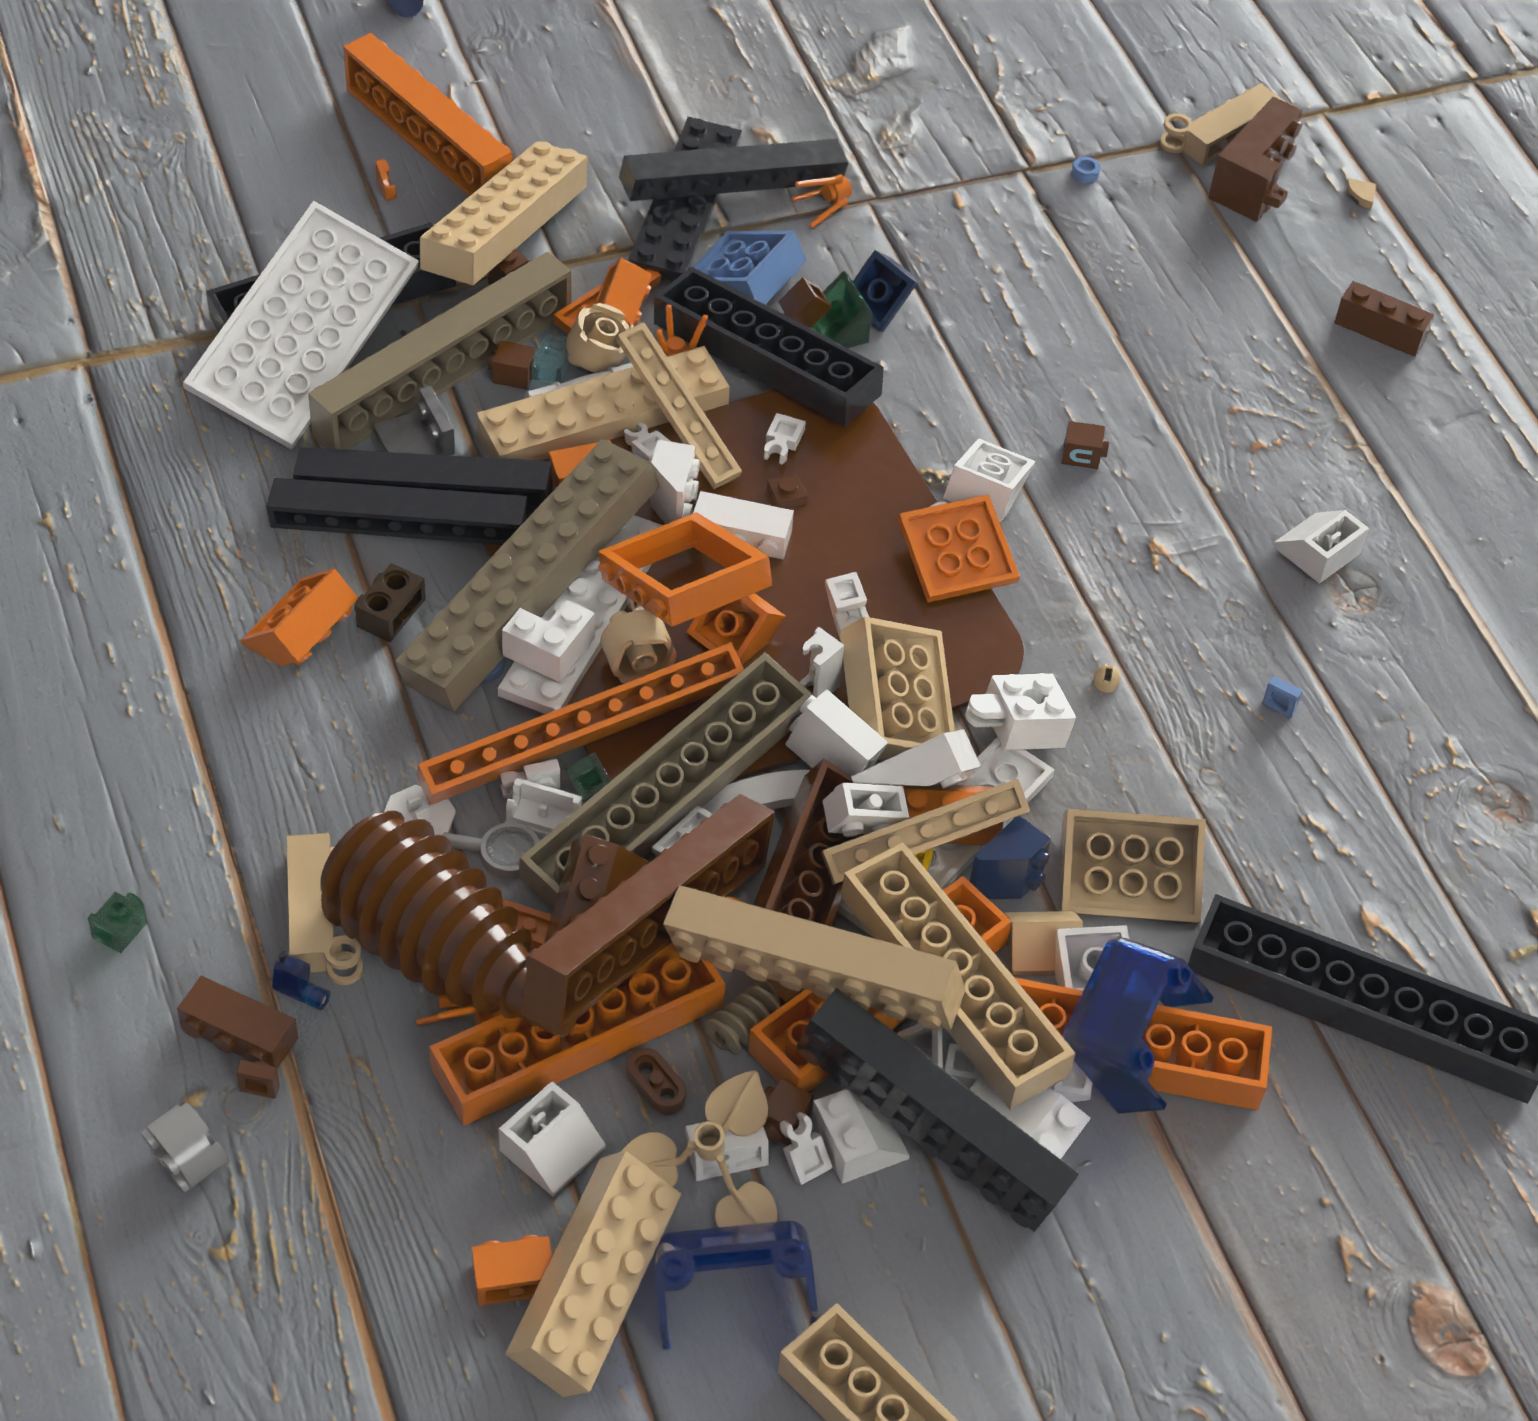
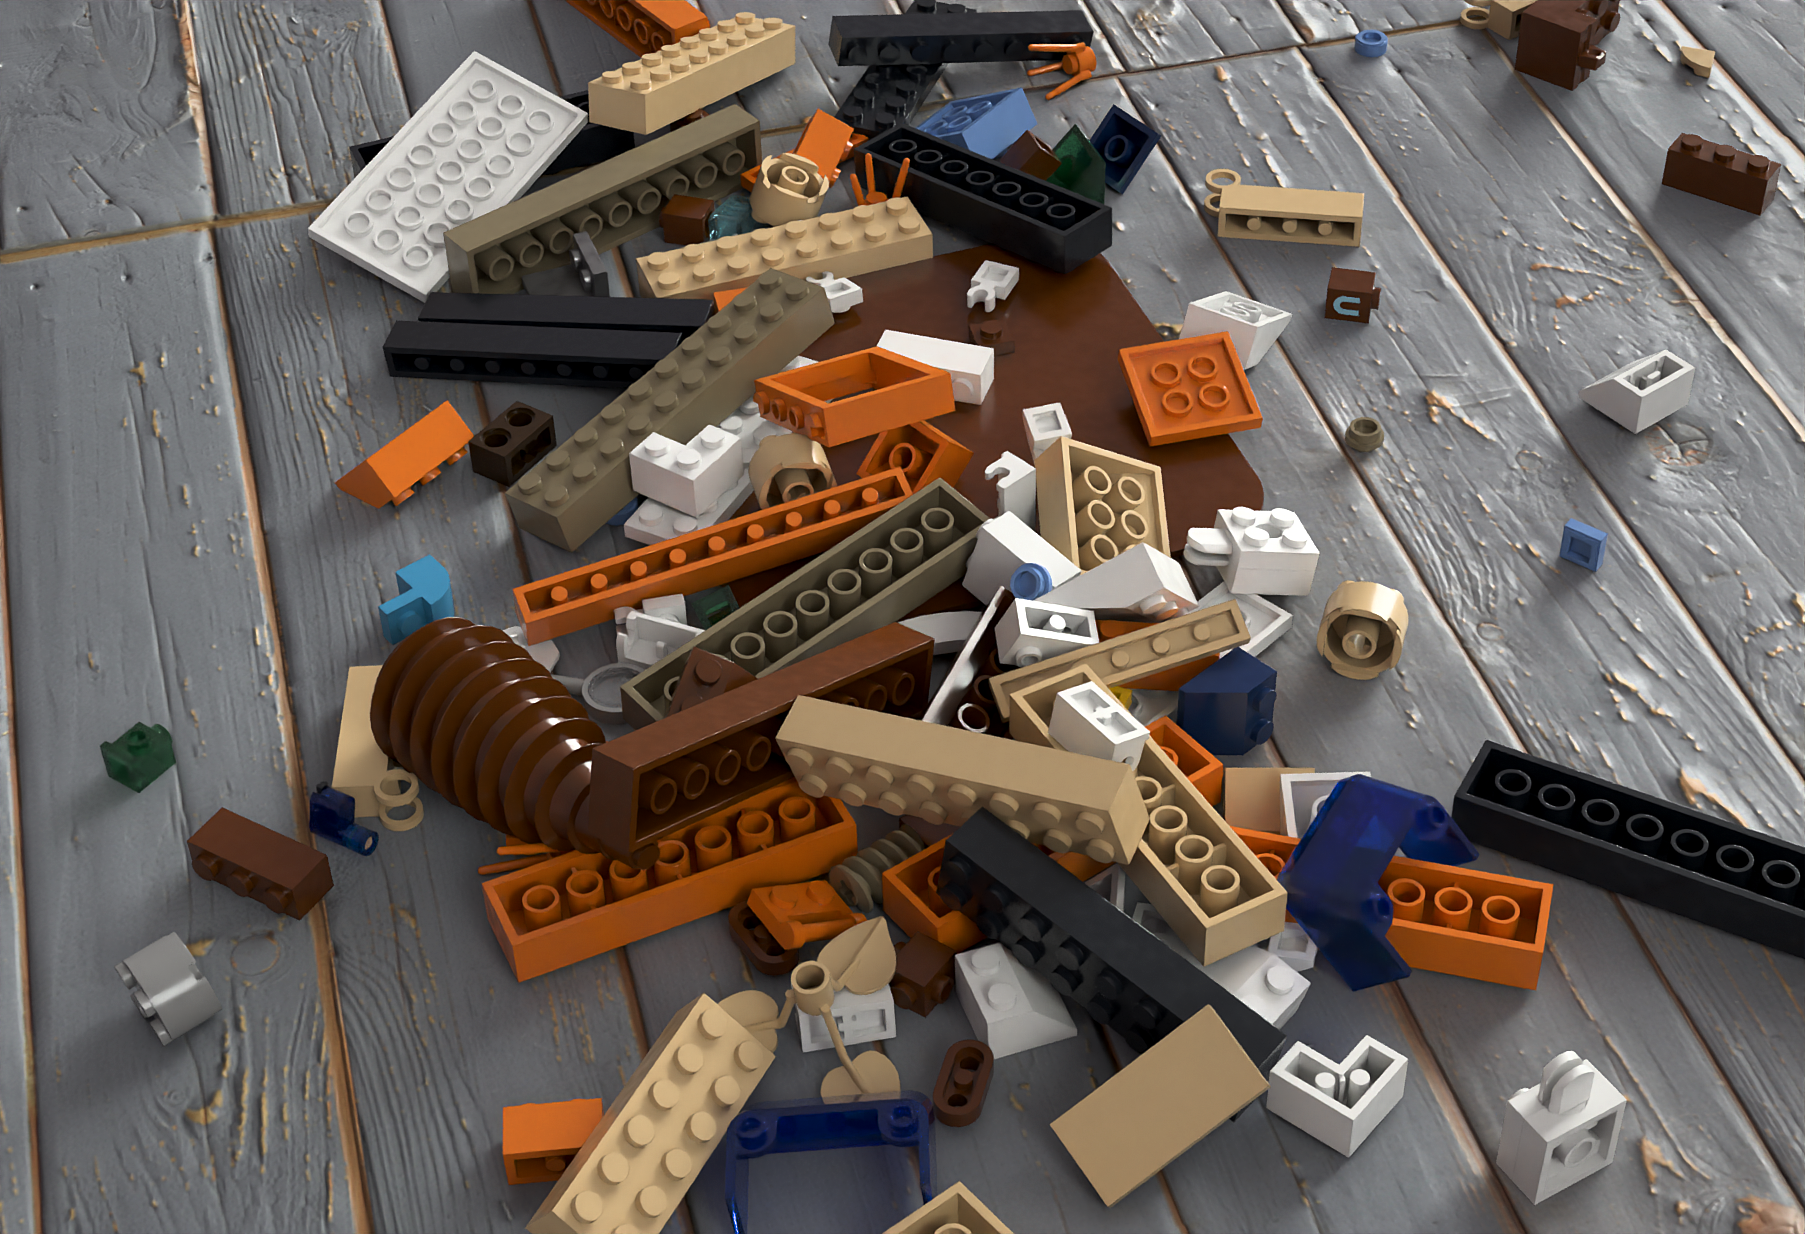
camera: 10 degrees right, 10 degrees down
reddish brown plate [236,1060,280,1099] -> none
orange tile [375,159,397,201] -> none
white slope [499,1081,606,1197] -> none
tan plate [616,322,742,489] -> none
white slope [650,440,700,524] -> none
white plate [780,1112,833,1185] -> none
tan slope [1061,809,1206,923] -> none
tan hinge [1093,664,1121,693] -> none
none -> dark azure brick [378,554,455,645]
none -> orange plate [747,880,867,950]
none -> reddish brown plate [933,1039,994,1127]
none -> medium blue plate [1010,563,1052,601]
none -> white hinge [1048,681,1150,771]
none -> tan tile [1050,1004,1271,1208]
none -> tan hinge [1204,169,1364,247]
none -> white brick [1266,1035,1408,1158]
none -> tan brick [1317,580,1408,680]
none -> dark tan plate [1345,417,1384,452]
none -> white brick [1496,1051,1627,1205]

